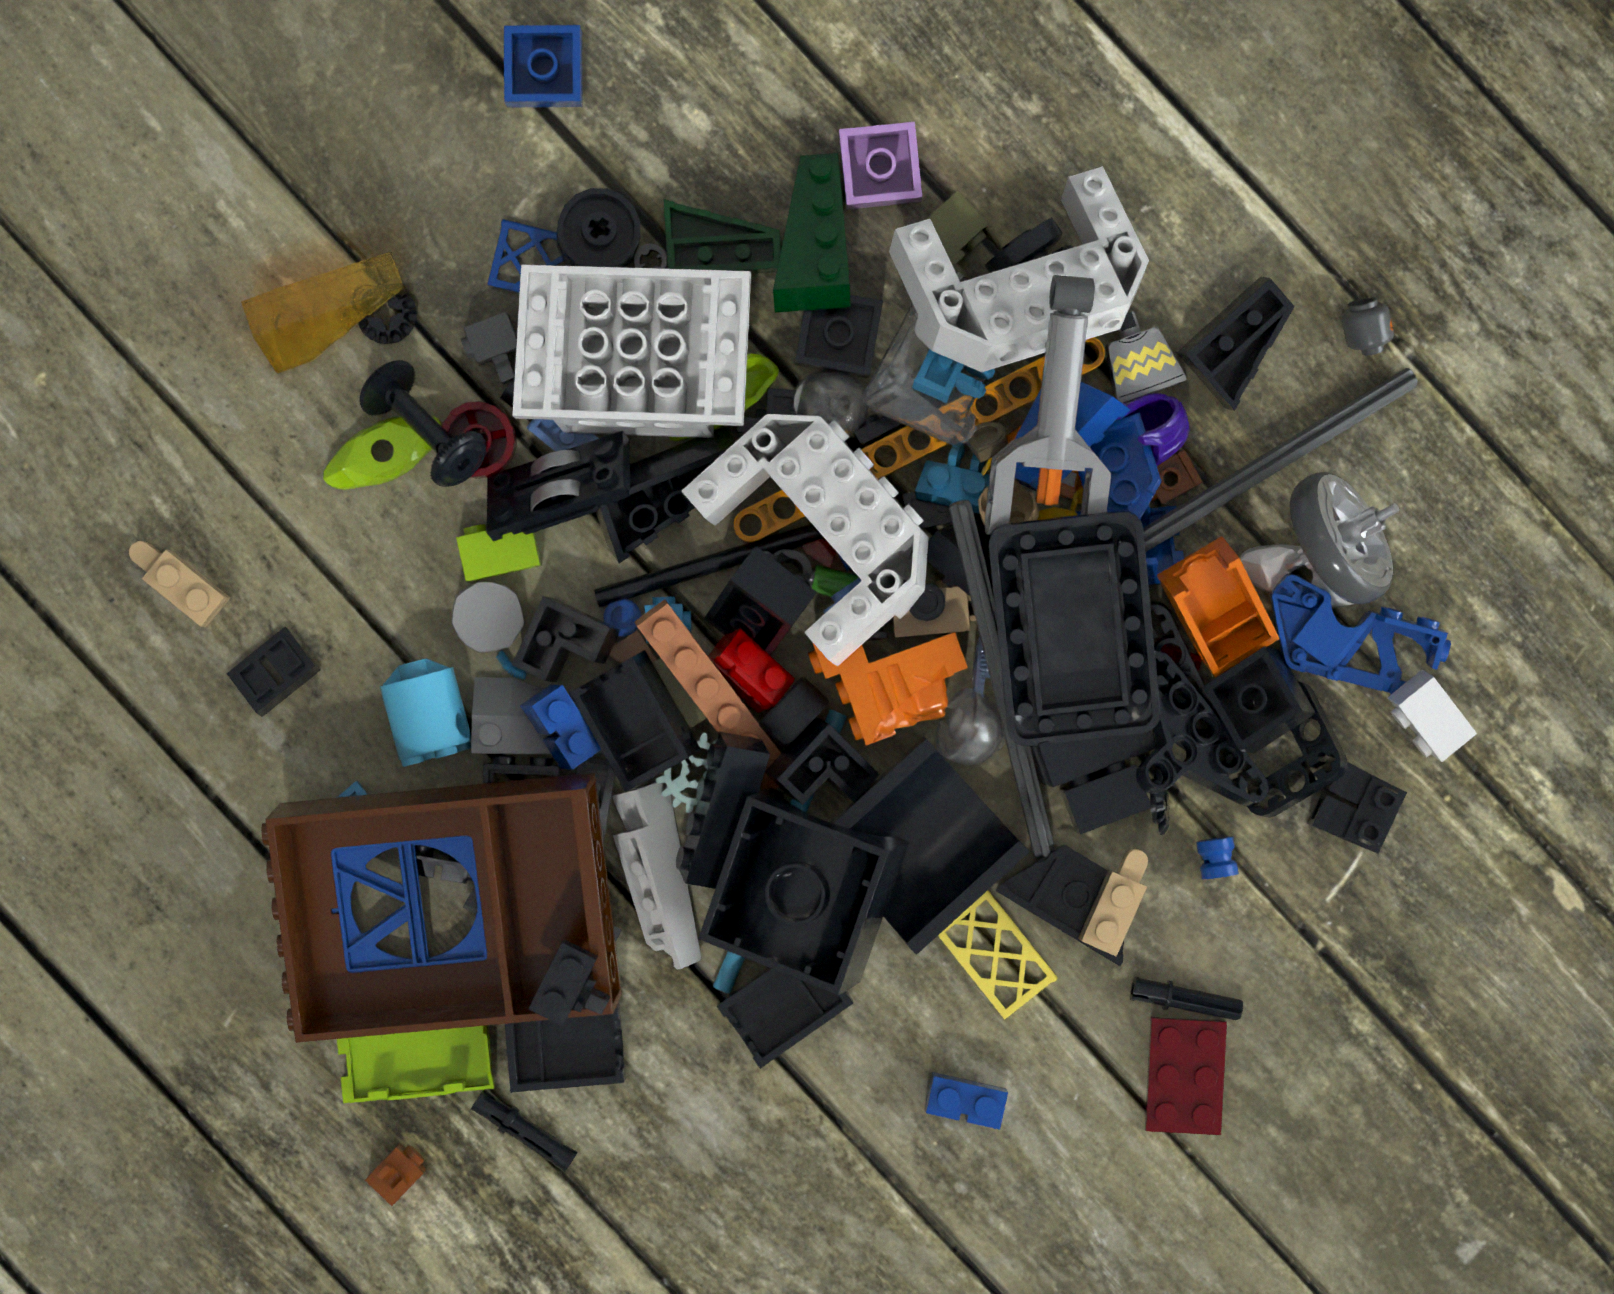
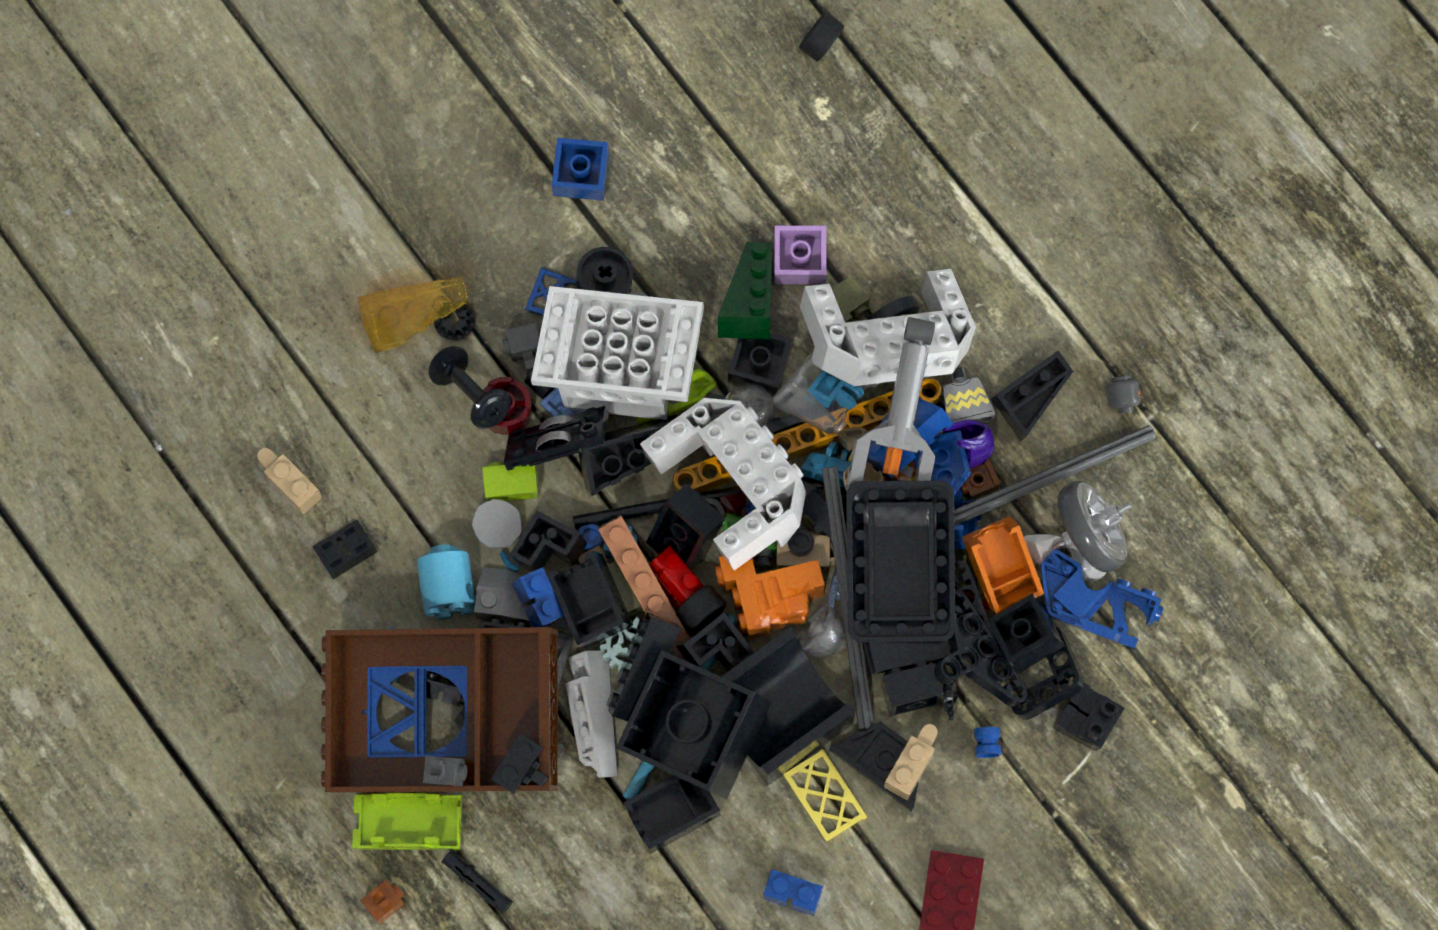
camera: 10 degrees right, 15 degrees down
lime piece [323,415,442,490] -> none
black piece [505,1003,626,1093] -> none
dark green wedge [663,199,781,274] -> none
black axle [1130,976,1243,1020] -> none
white brick [1388,669,1477,762] -> none
none -> dark grey brick [423,756,467,786]

